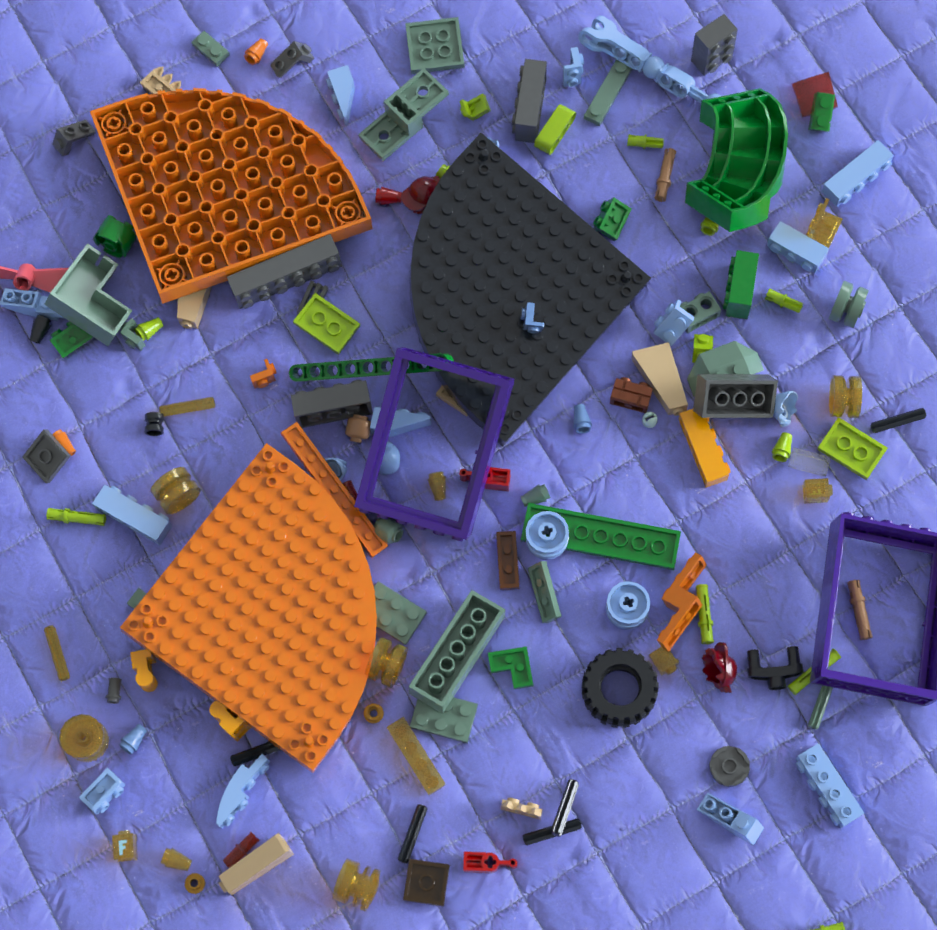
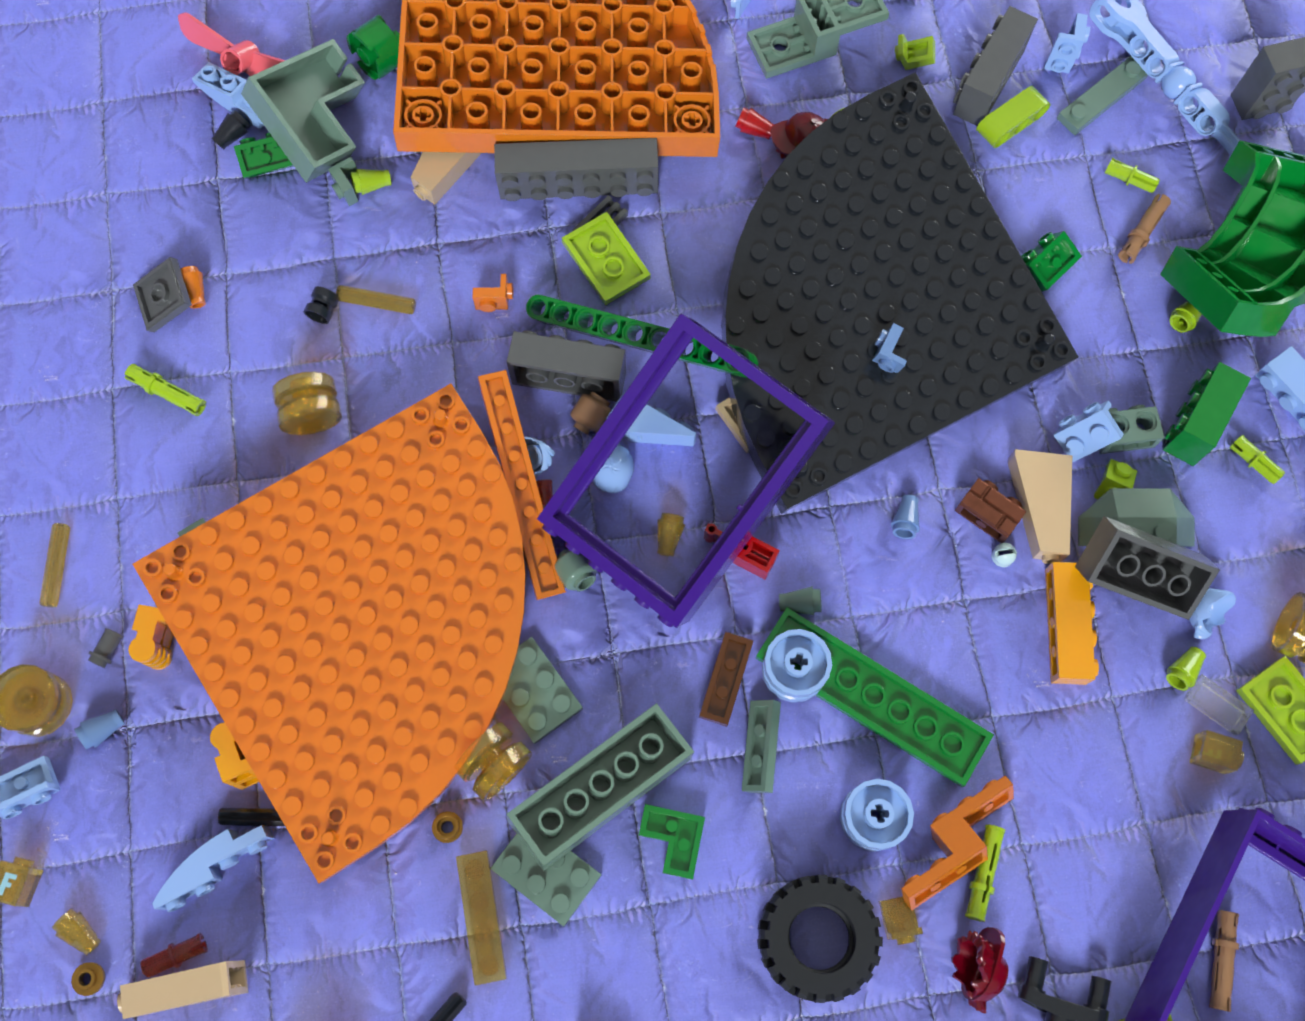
camera: 15 degrees right, 0 degrees up
light blue brick [92,485,172,545] -> none

